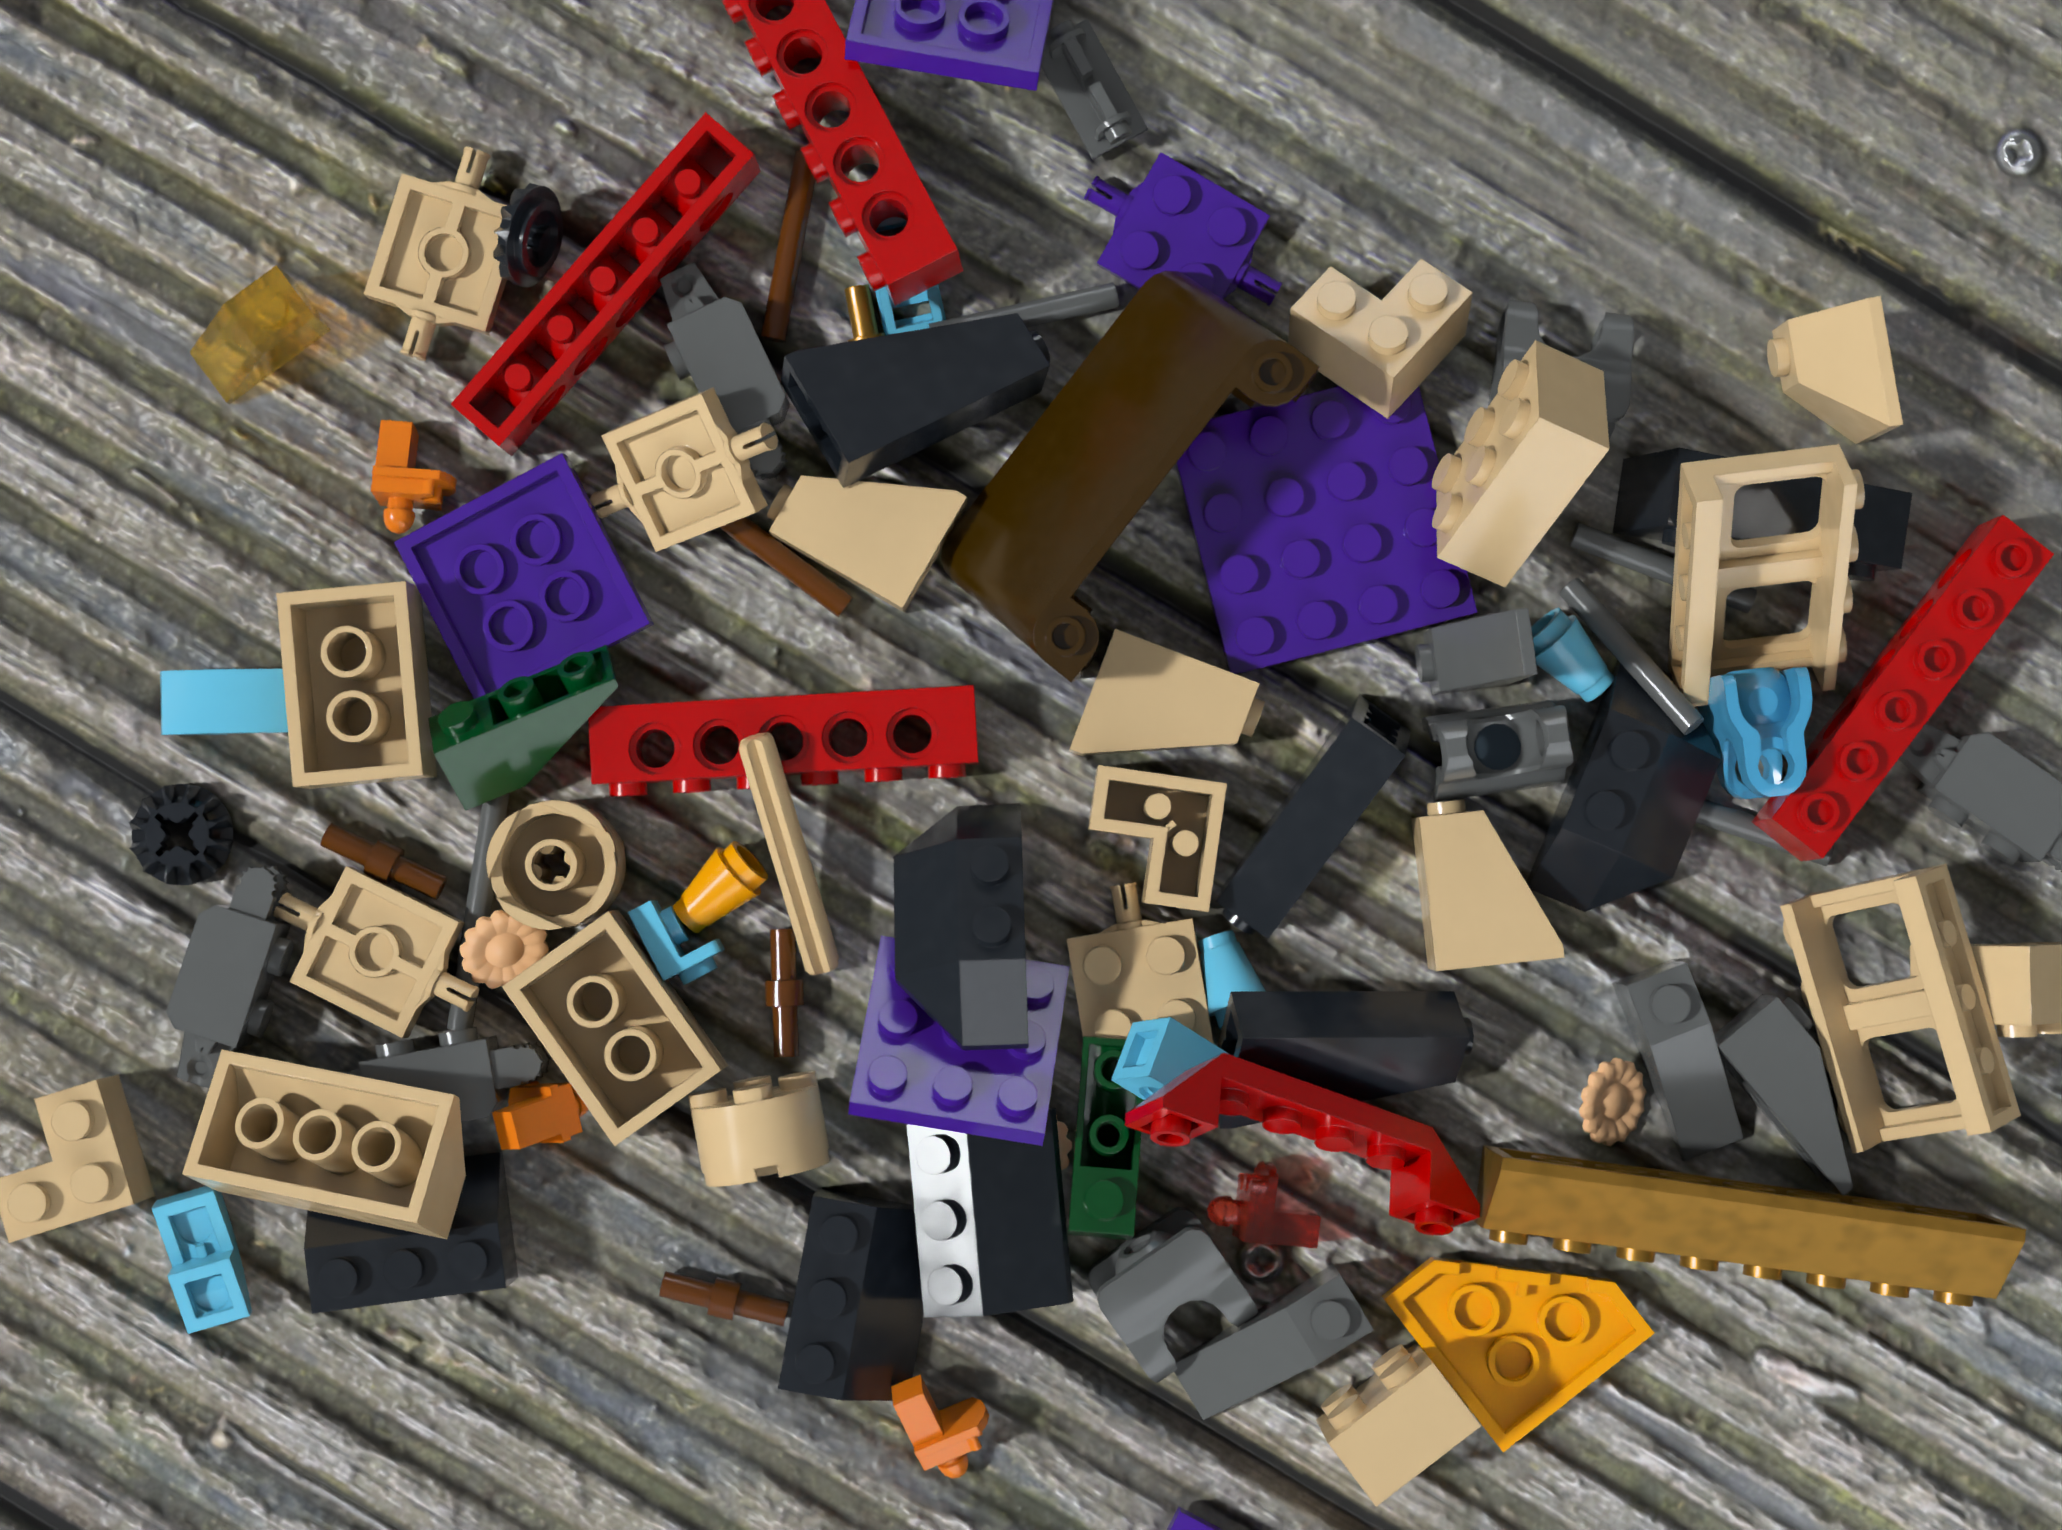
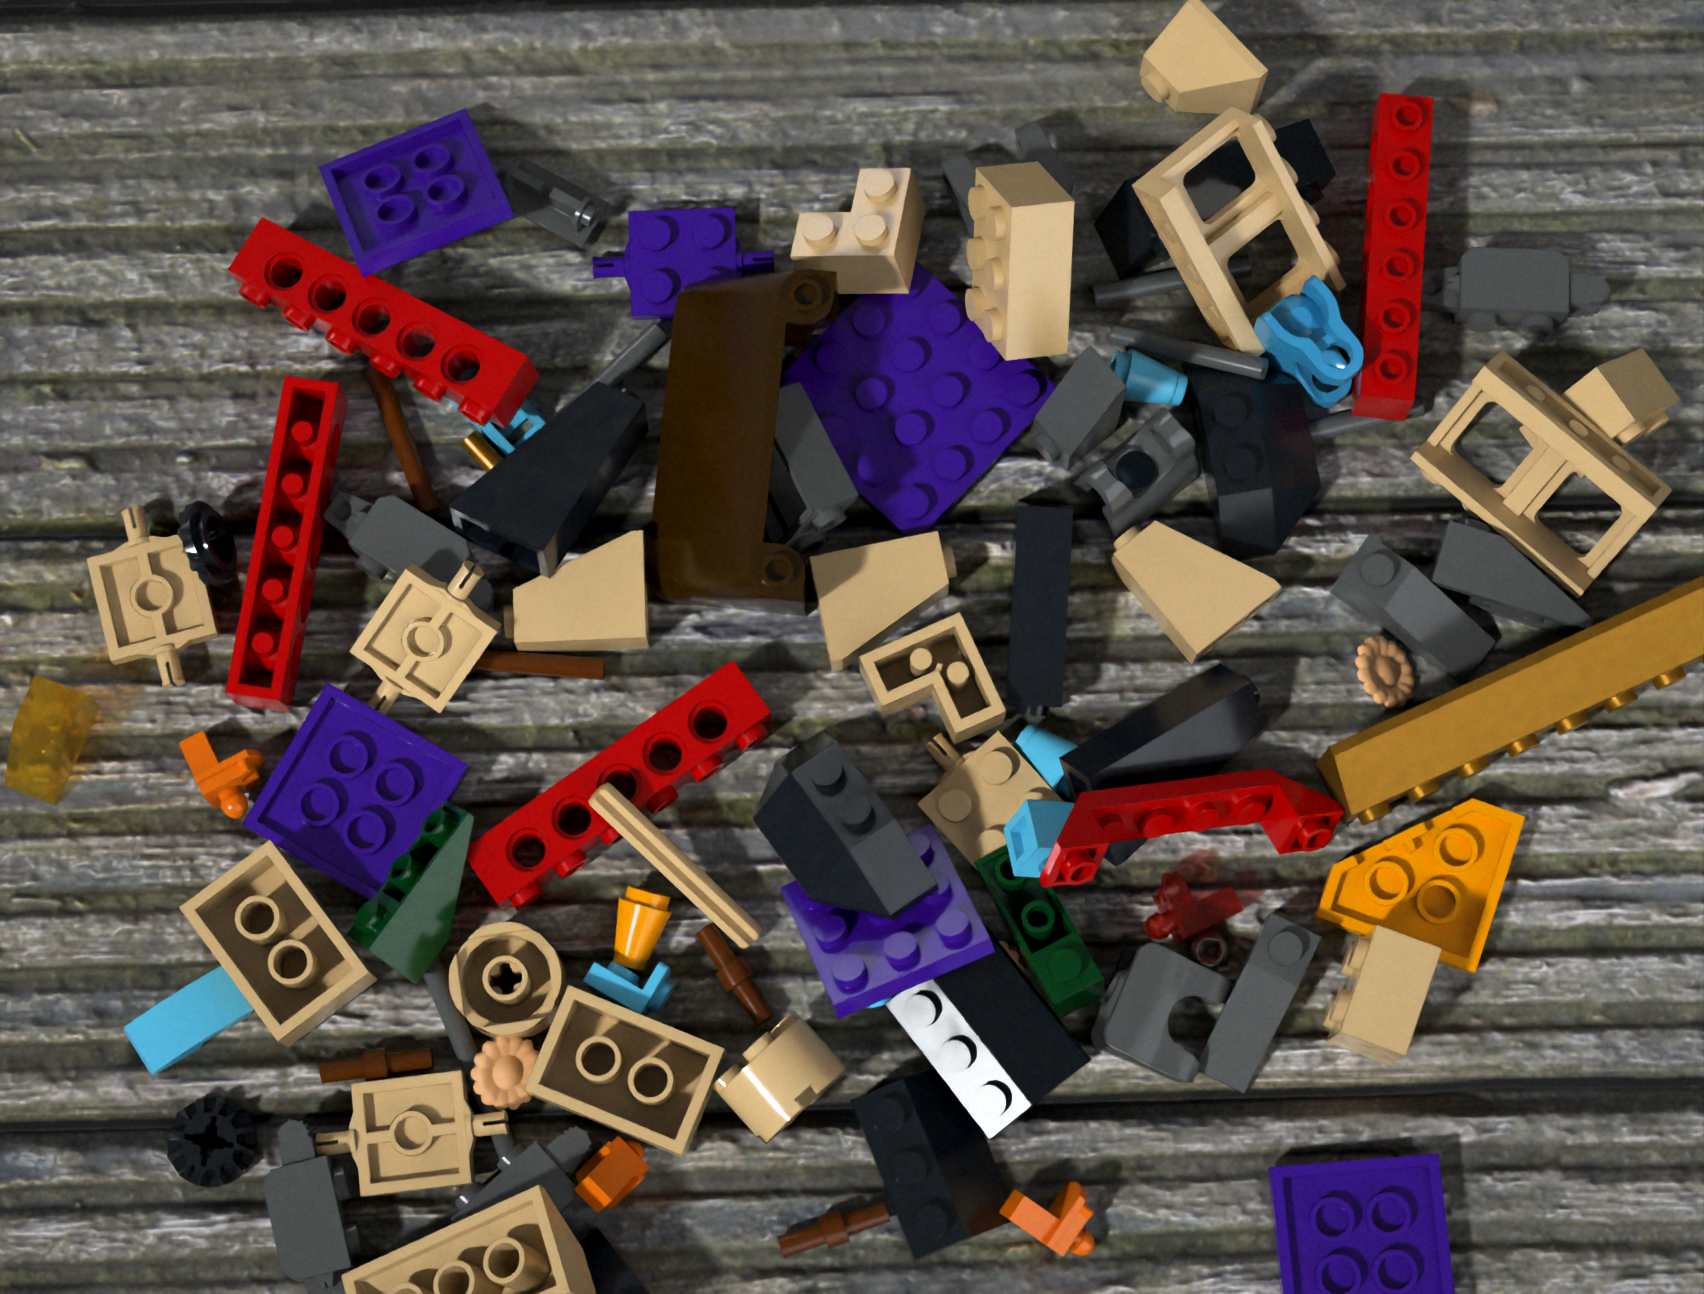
camera: 25 degrees left, 10 degrees down
none -> dark grey window [764,382,859,555]

